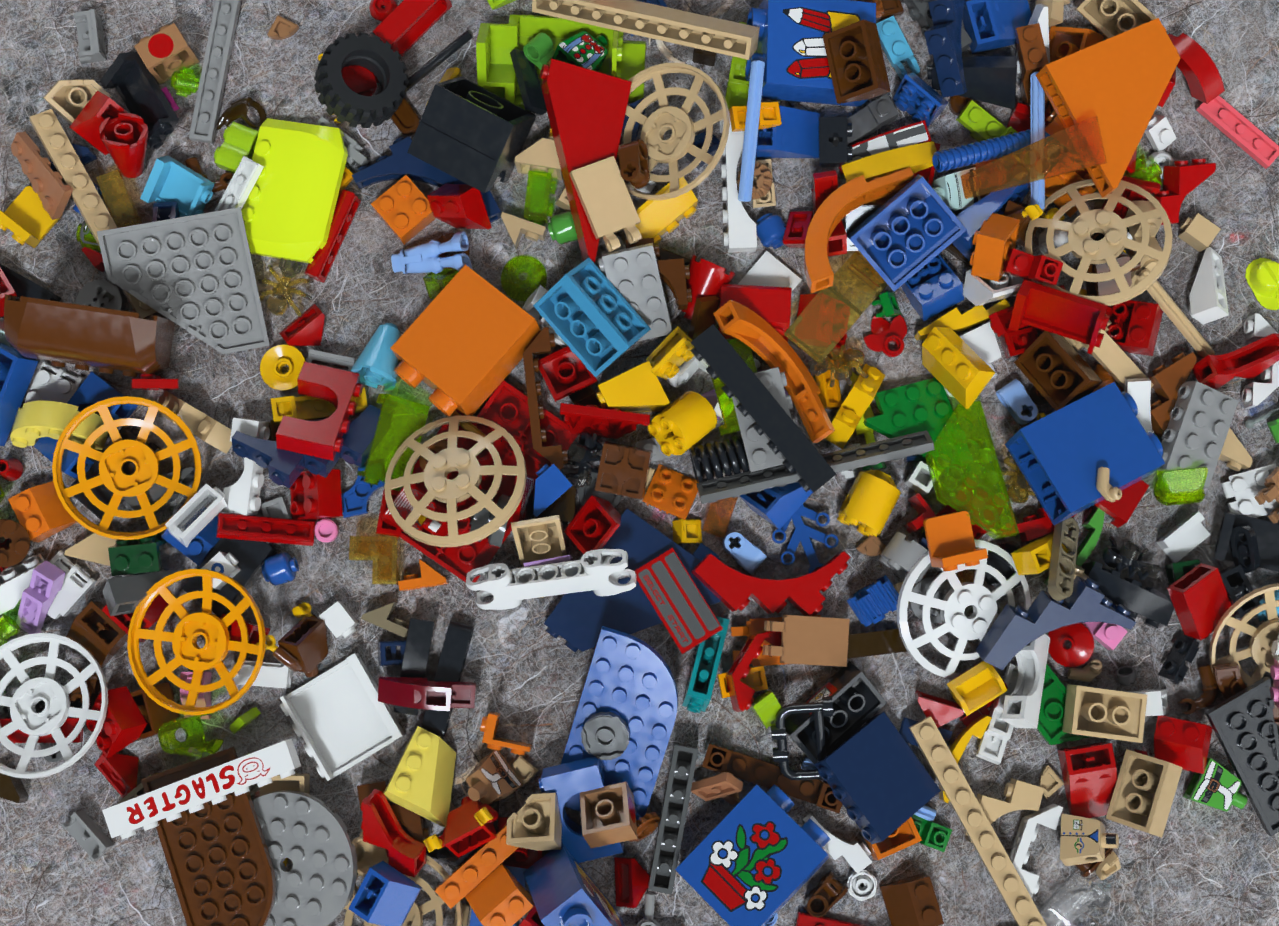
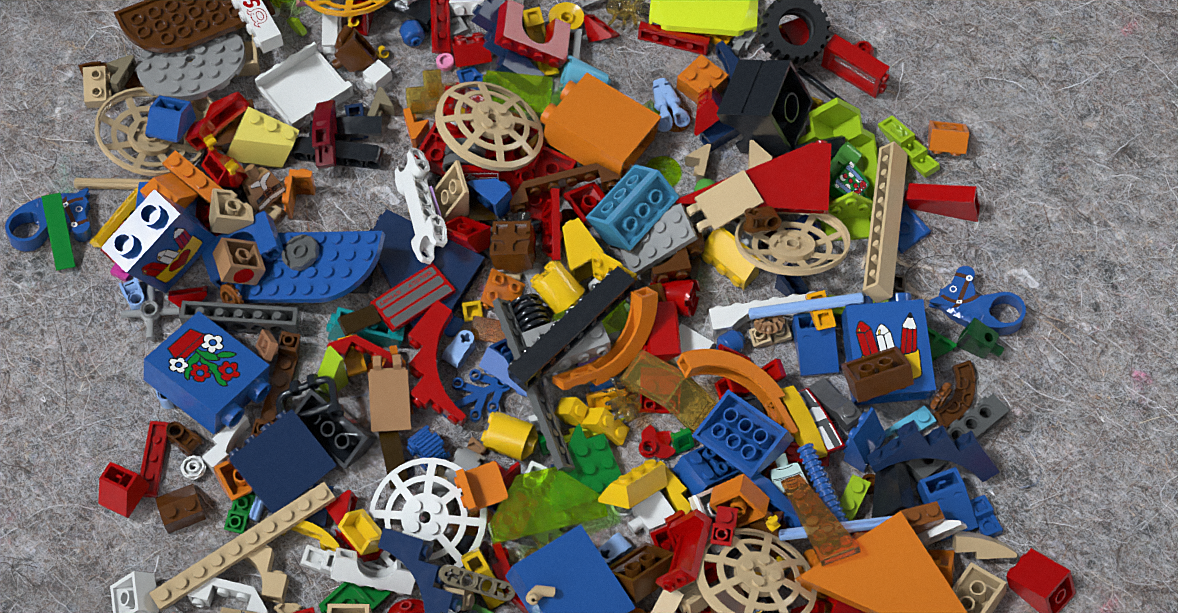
camera: 85 degrees right, 20 degrees down
clear neon green brick [524,171,556,225] -> none
black brick [819,116,852,168] -> none
none -> dark brown tile [337,304,381,337]

